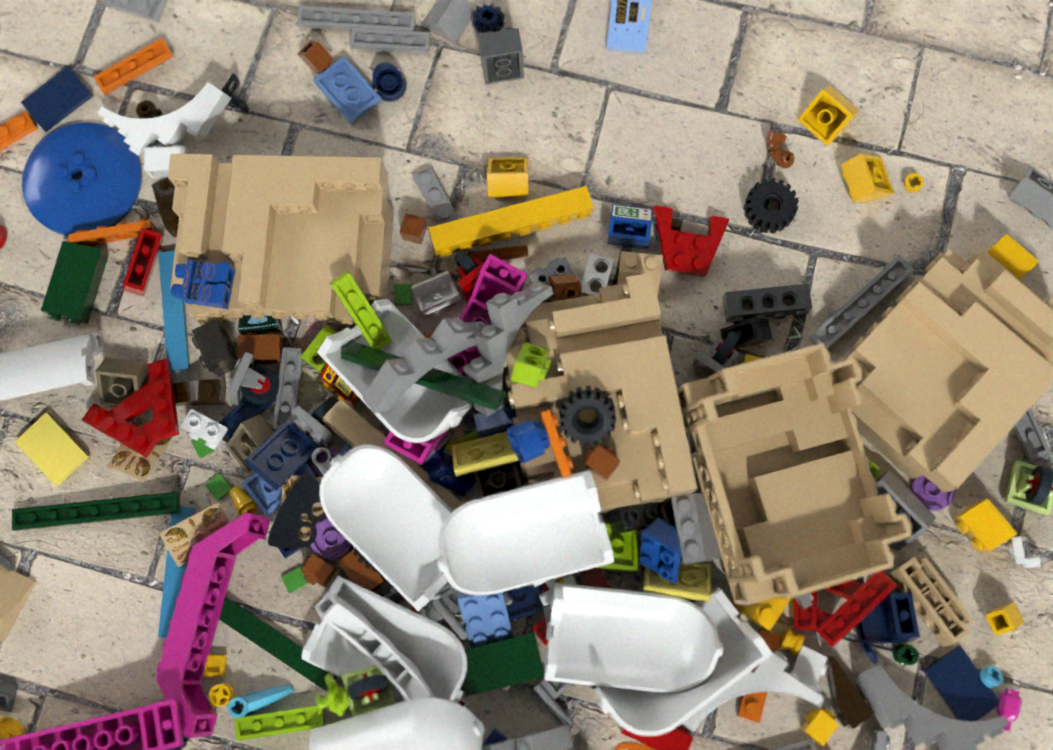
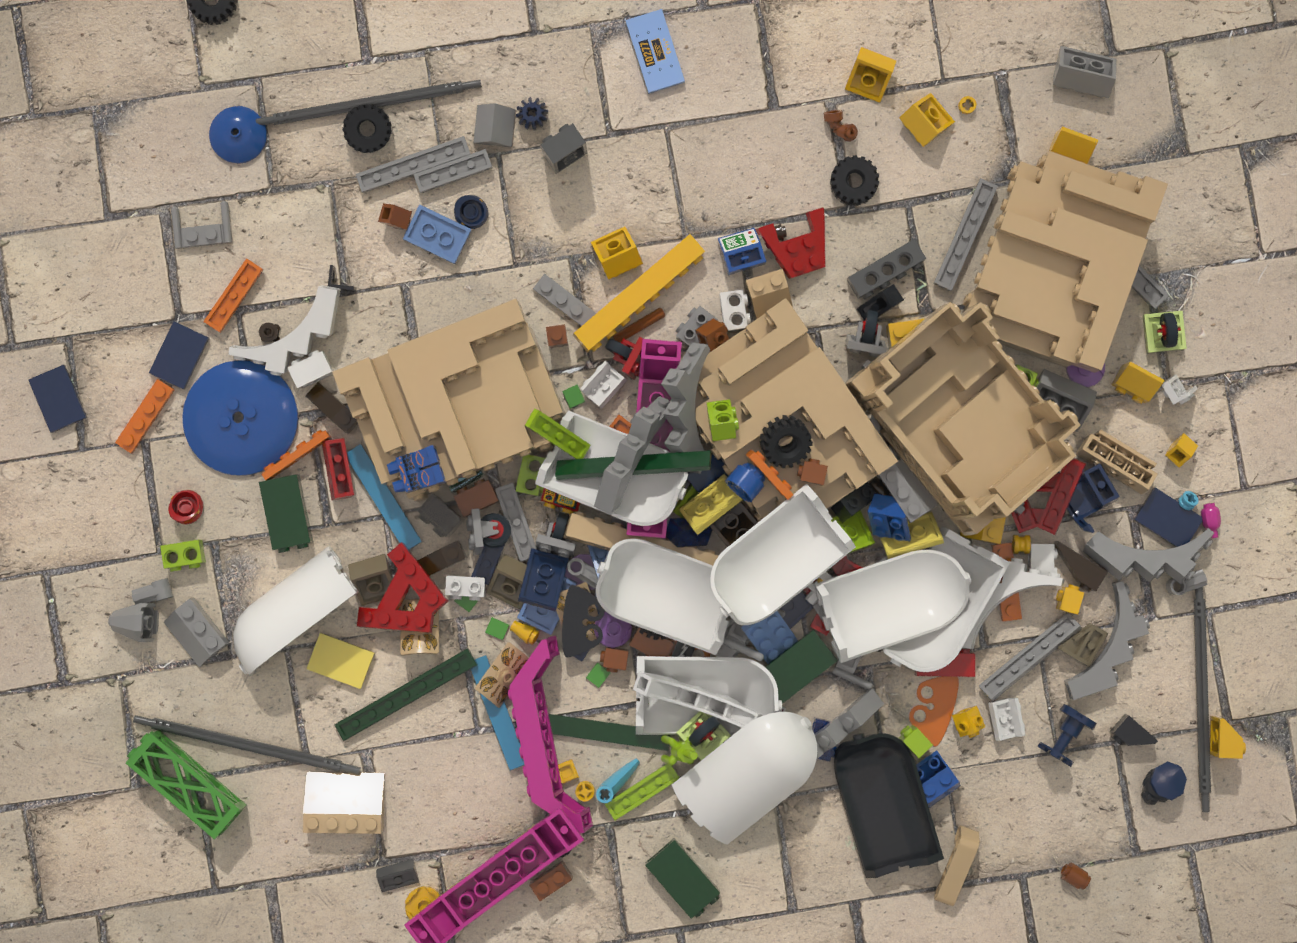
camera: 30 degrees left, 10 degrees up
dark green bush [893,645,919,665] -> none

